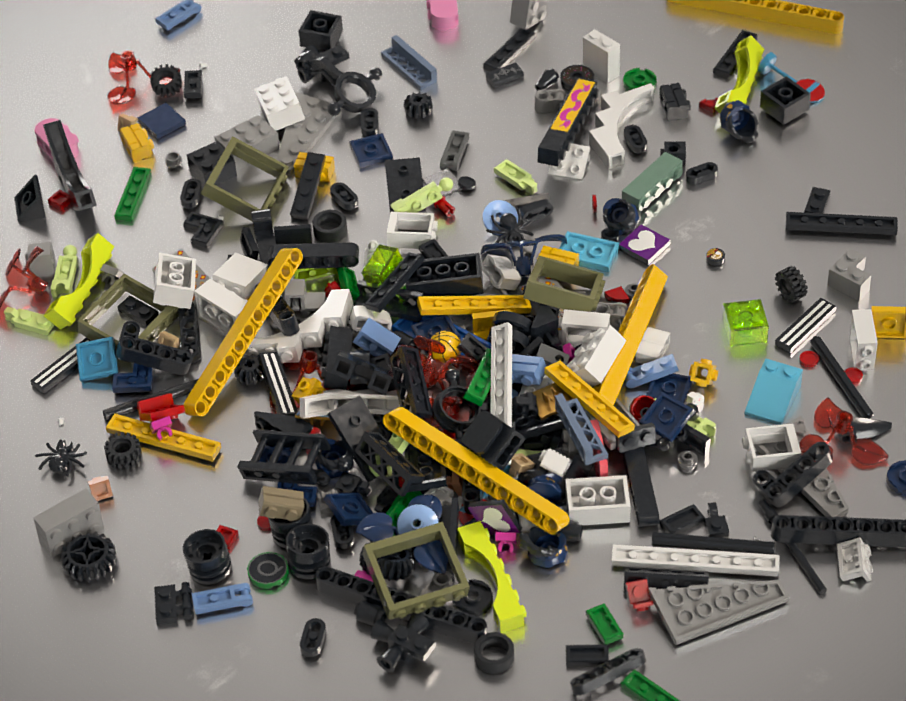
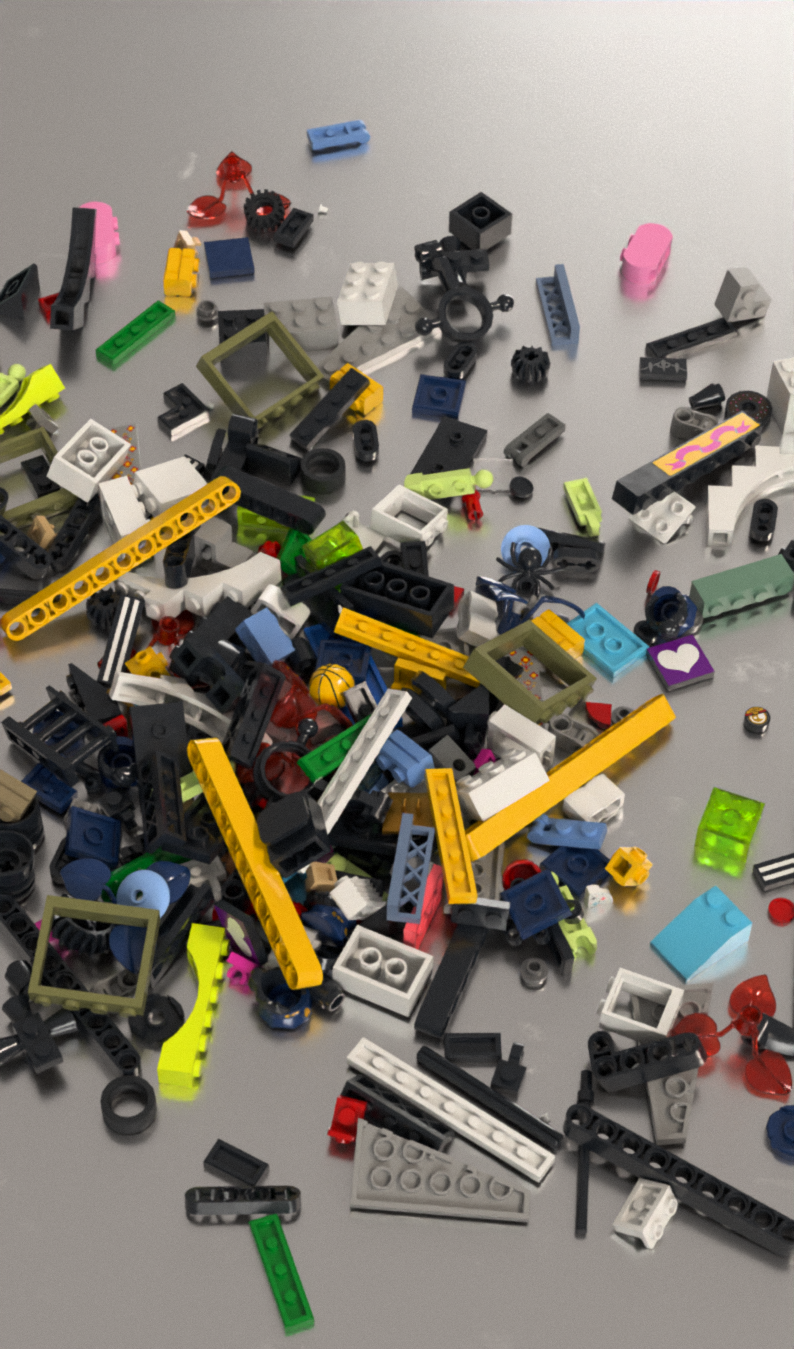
camera: 25 degrees right, 5 degrees up
black plate [180,179,202,209] -> none
green plate [586,603,624,644] -> none

